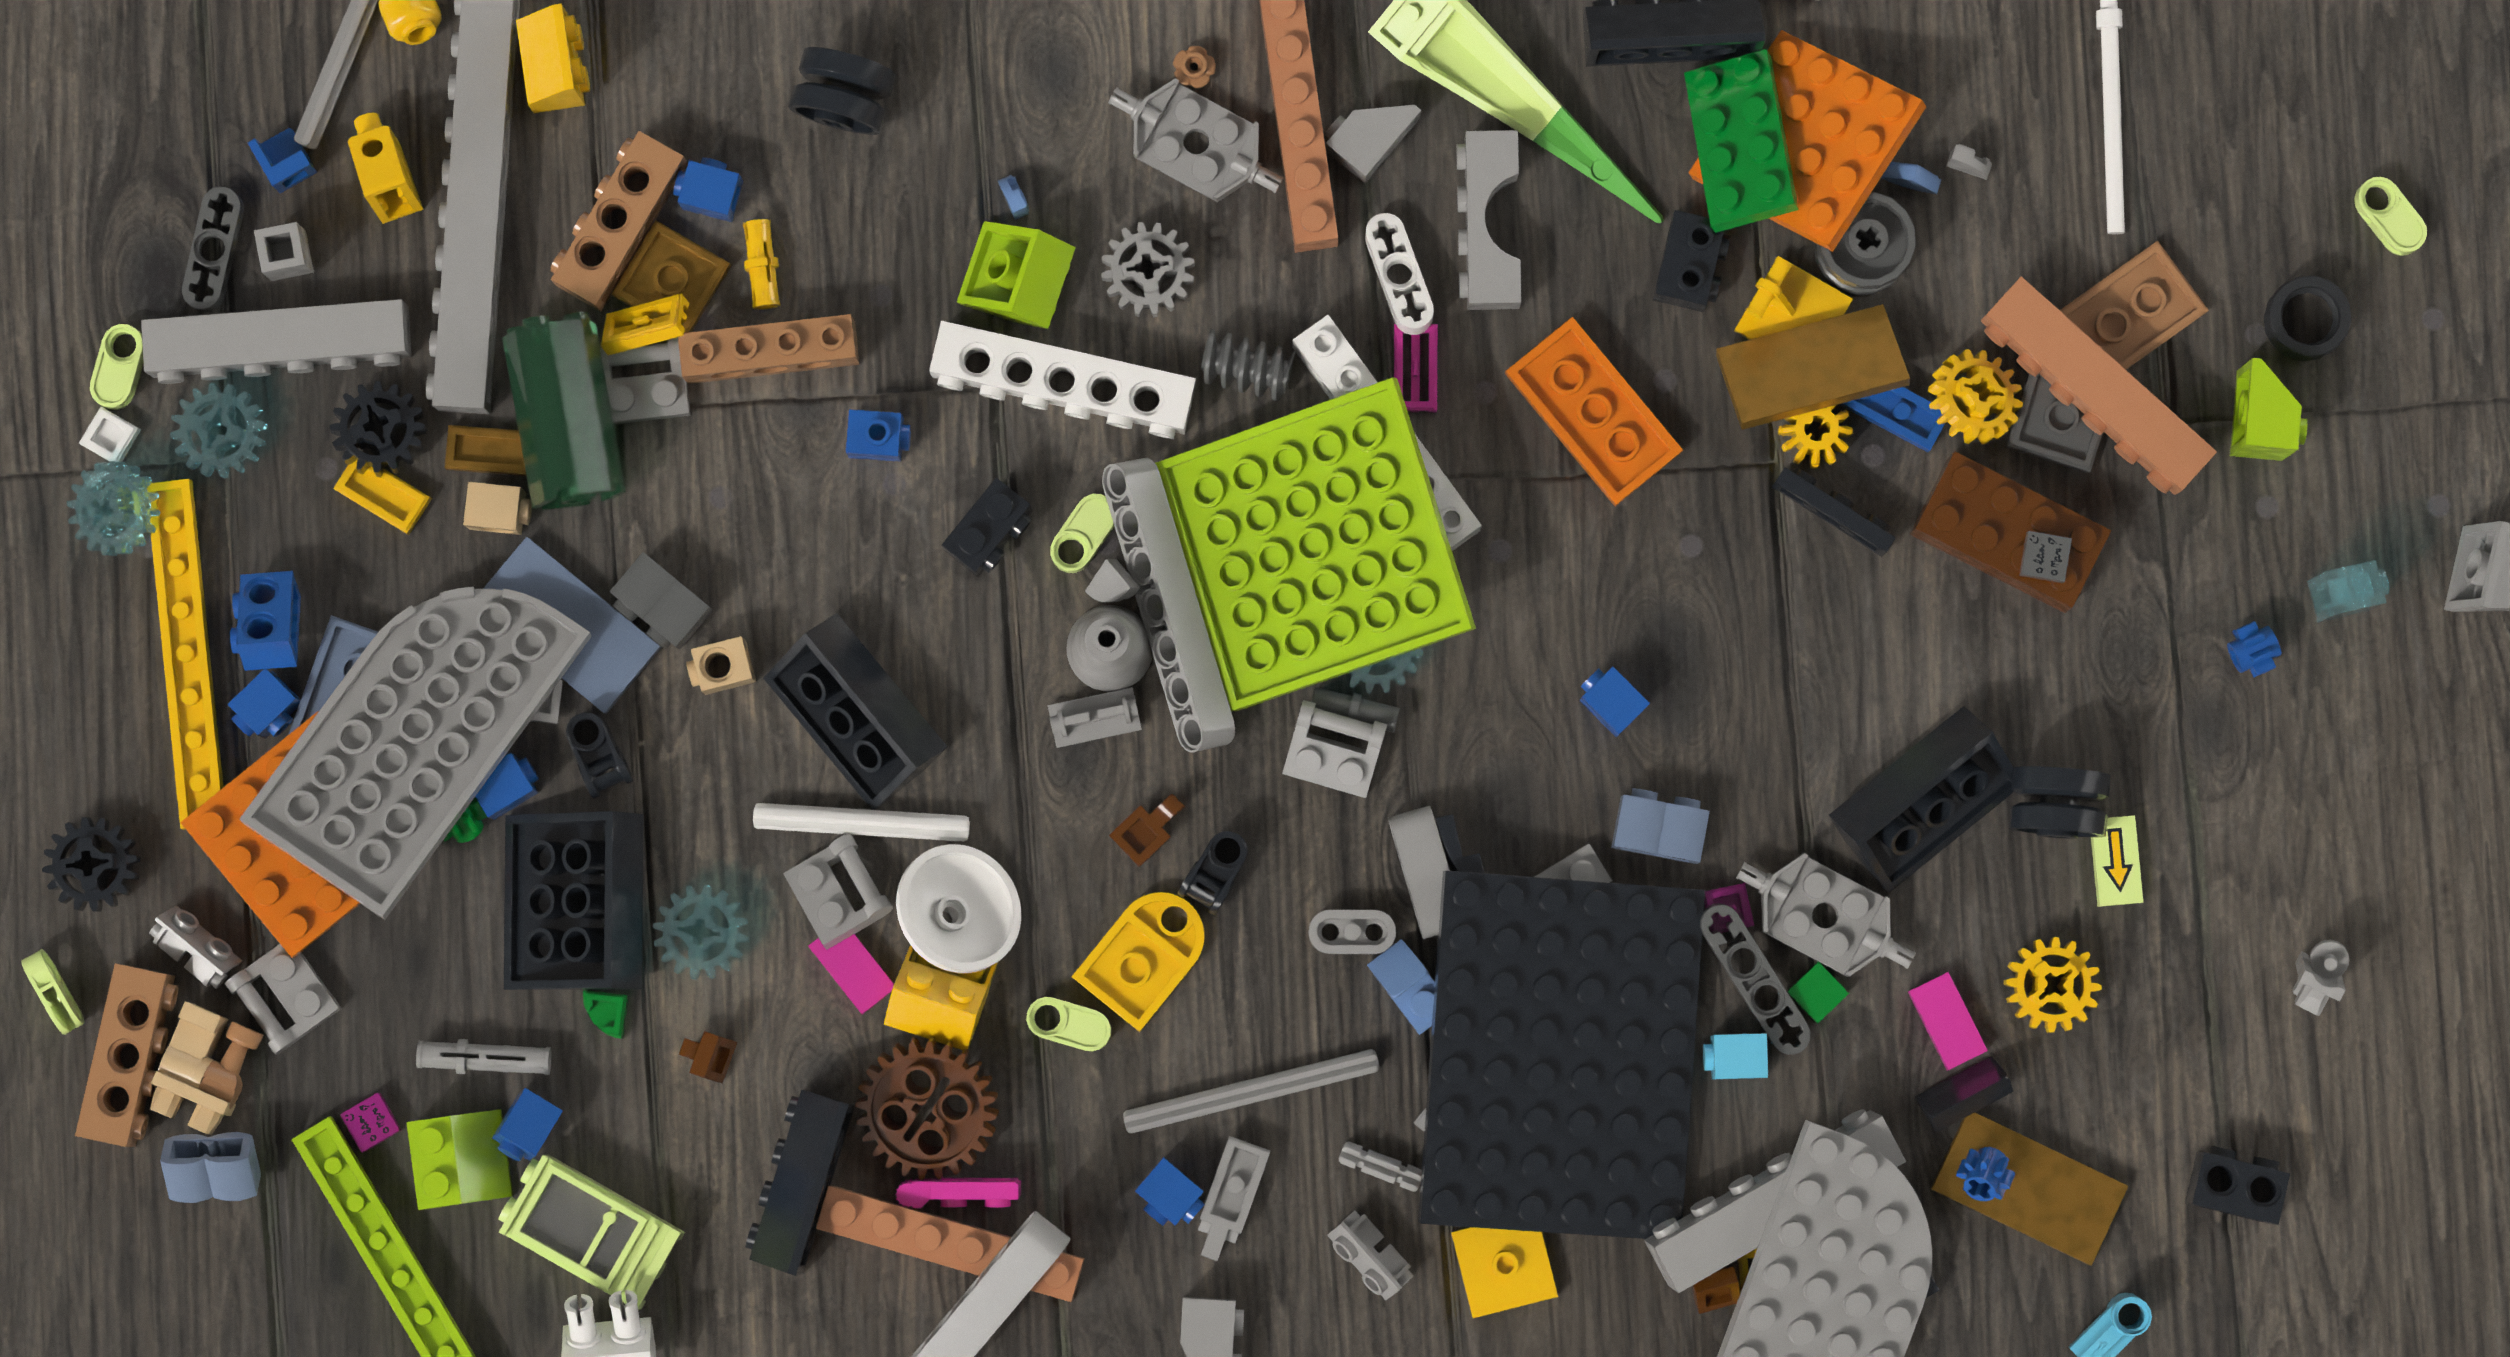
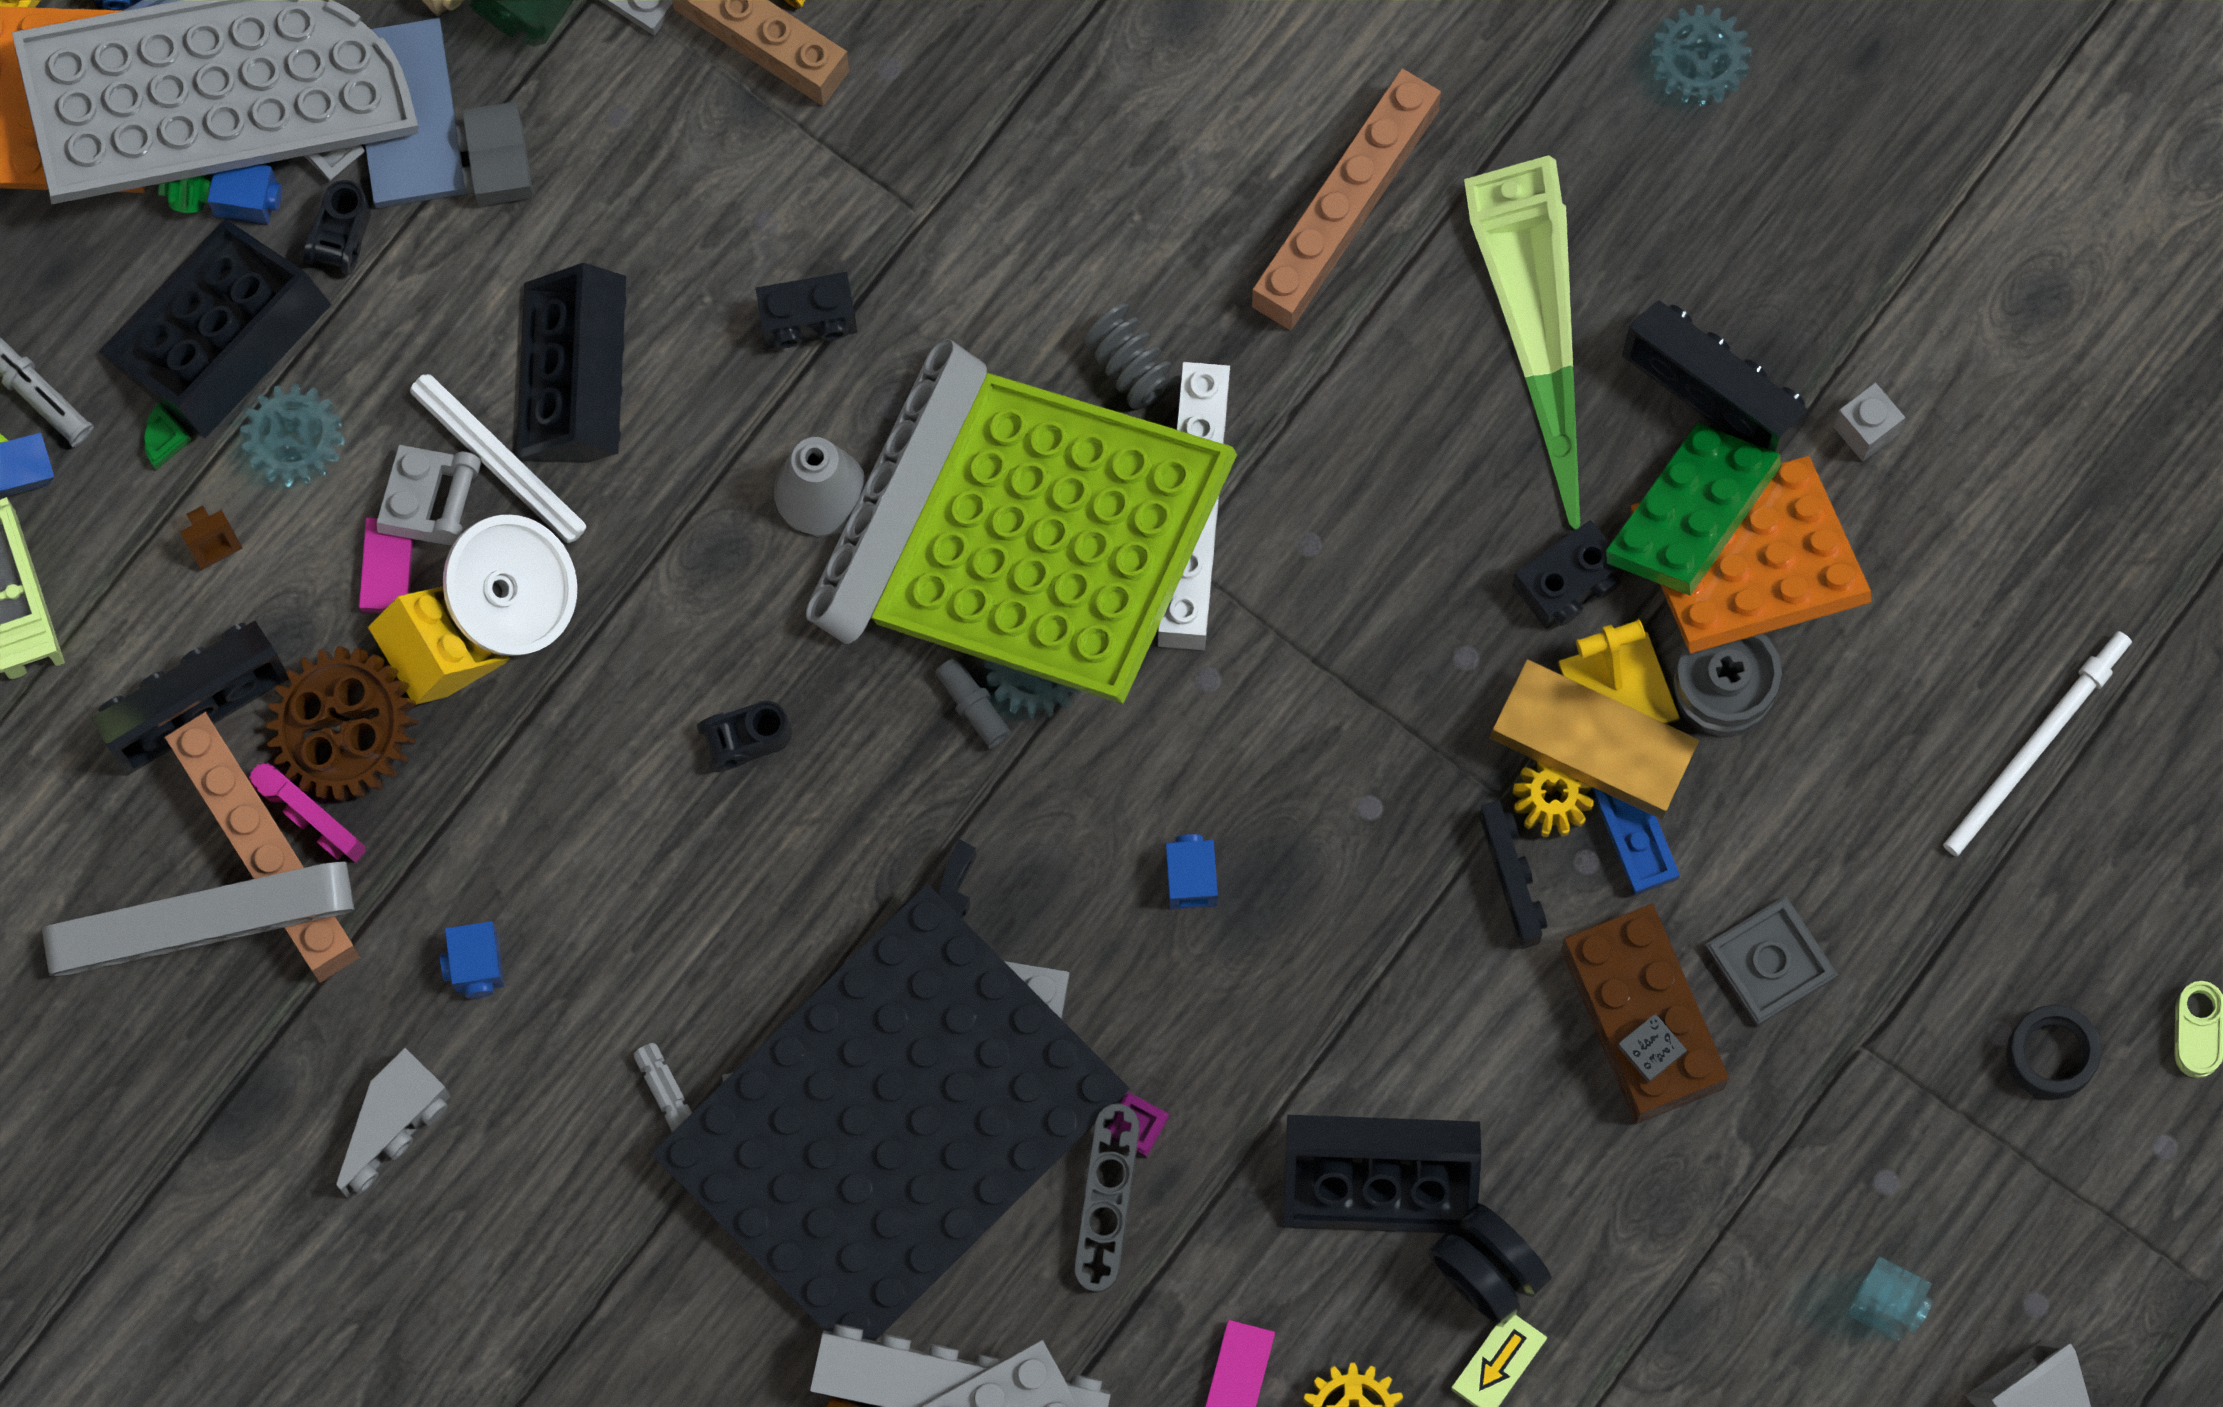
camera: 40 degrees right, 10 degrees down
tan brick [686,636,756,695] -> none
blue brick [846,409,911,462] -> none
white brick [929,321,1196,439] -> none
lime slope [957,221,1076,329] -> none
medium blue tile [998,175,1030,220] -> none
yellowish green piece [1026,997,1111,1051] -> none
light grey hinge [1047,687,1142,748] -> none
yellowish green piece [1050,494,1114,573] -> none
yellow tile [1072,892,1205,1032] -> none
light grey tile [1085,559,1141,602] -> none
light grey gear [1101,222,1195,318] -> none
light grey plate [1108,78,1284,202] -> none
reddish brown plate [1109,794,1185,867] -> none
light grey axle [1123,1049,1380,1133] -> none
medium nougat plate [1173,46,1216,88] -> none
light grey hinge [1198,1136,1270,1261] -> none
light grey plate [1282,700,1387,798] -> none
light grey plate [1308,910,1396,954] -> none
light grey slope [1325,105,1421,183] -> none
light grey hinge [1327,1210,1414,1301] -> none
white beam [1365,213,1434,335] -> none
medium blue slope [1367,939,1435,1035] -> none
light grey beam [1388,805,1450,939] -> none
dark pink tile [1394,324,1438,412] -> none
yellow plate [1451,1227,1558,1318] -> none
light grey arch [1456,130,1521,310] -> none
orange plate [1505,317,1683,507] -> none
sand blue brick [1611,788,1710,864] -> none
medium azure brick [1703,1033,1768,1079] -> none
light grey plate [1736,853,1916,977] -> none
green tile [1787,962,1849,1024] -> none
medium blue tile [1881,162,1941,194] -> none
yellow gear [1928,349,2023,444] -> none
light grey tile [1946,144,1992,180] -> none
nougat brick [1981,276,2217,495] -> none
medium nougat tile [2060,241,2209,370] -> none
blue gear [2227,621,2282,677] -> none
lime slope [2230,358,2307,461] -> none

